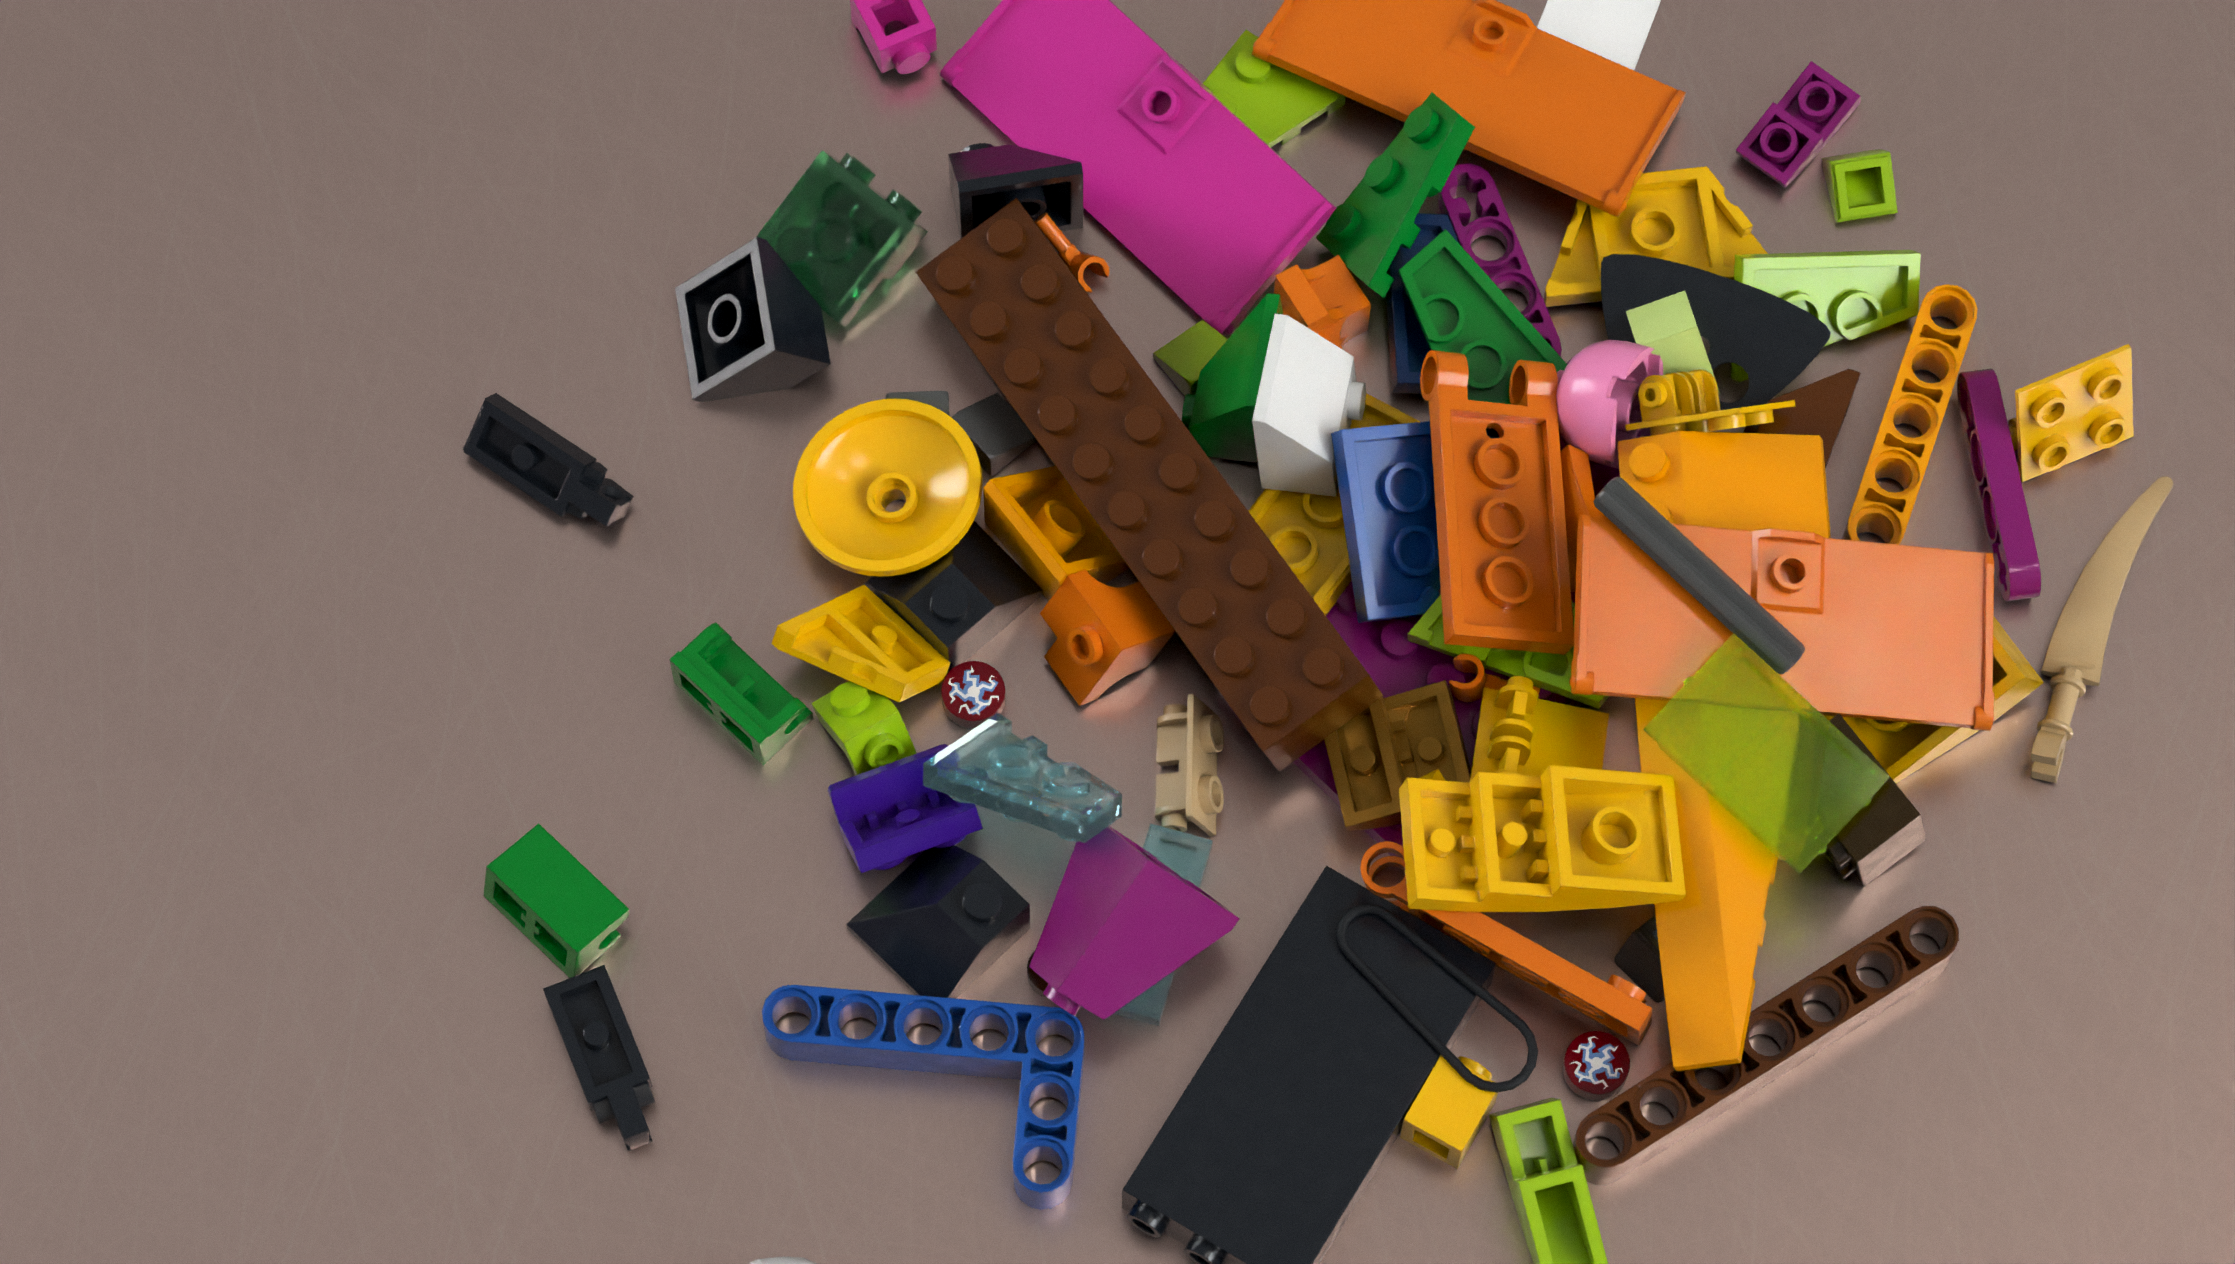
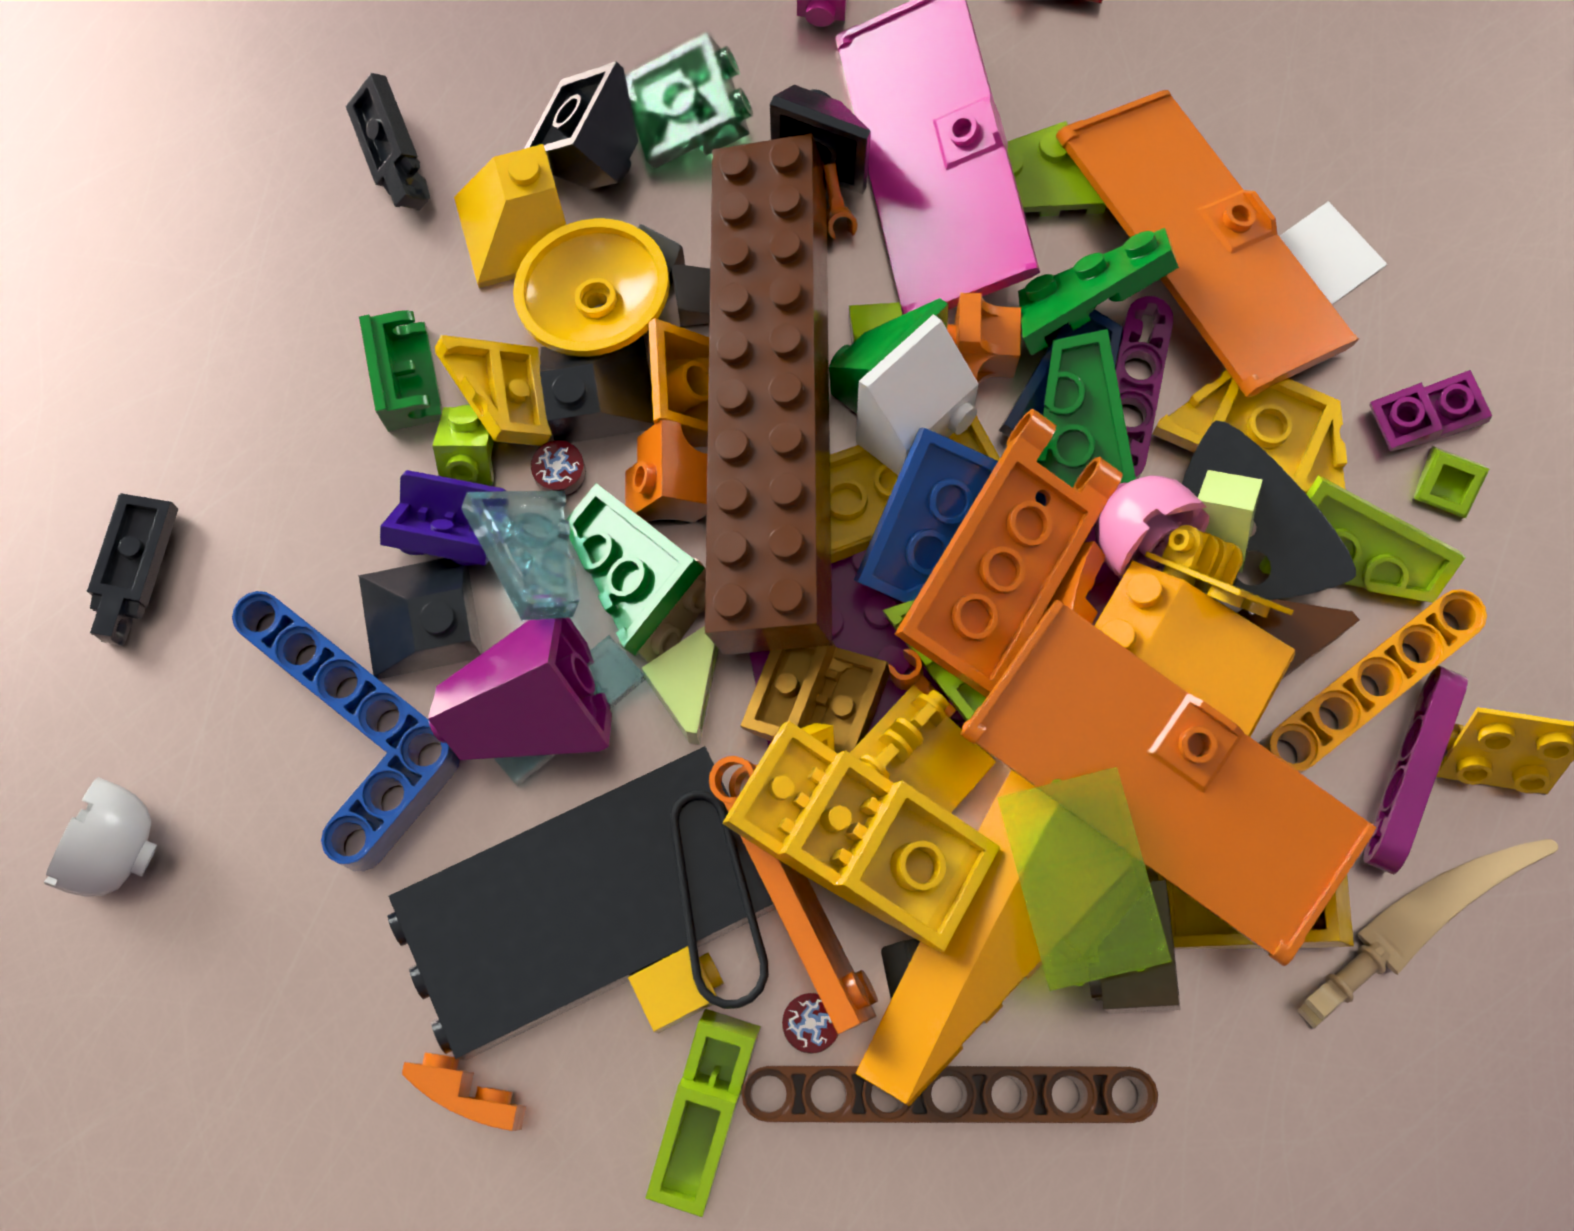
camera: 35 degrees right, 5 degrees up
green hinge [483,823,630,978] -> none
dark grey axle [1593,477,1805,674] -> none
none -> yellow slope [454,144,566,288]
none -> wing [563,483,705,656]
none -> yellowish green slope [642,626,719,745]

